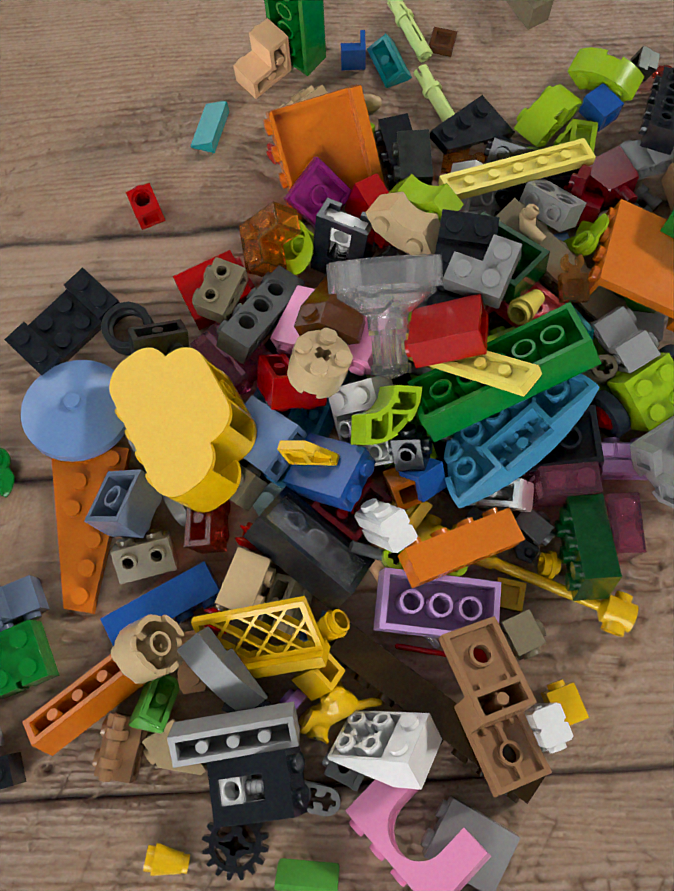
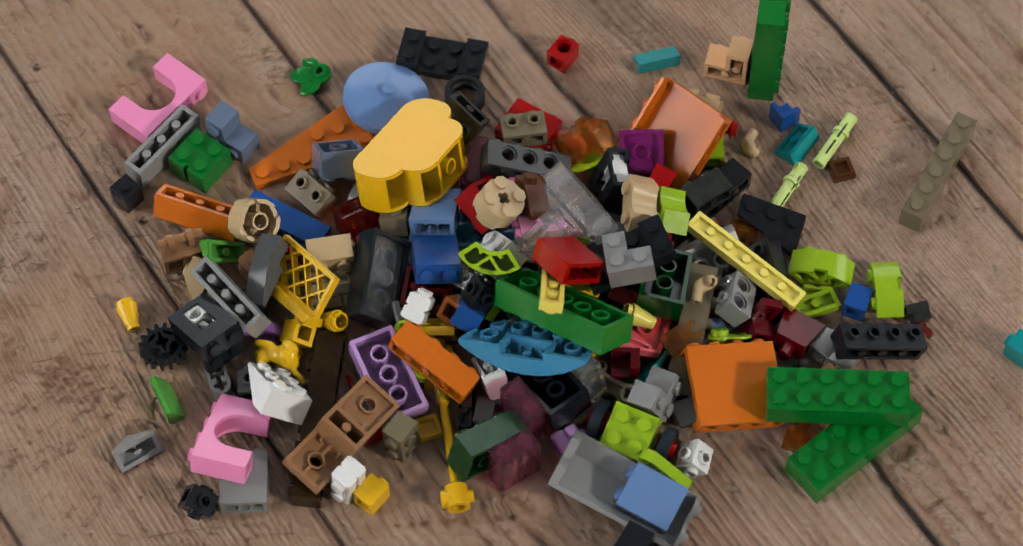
camera: 55 degrees right, 15 degrees down
yellow tile [277,440,340,465] -> none

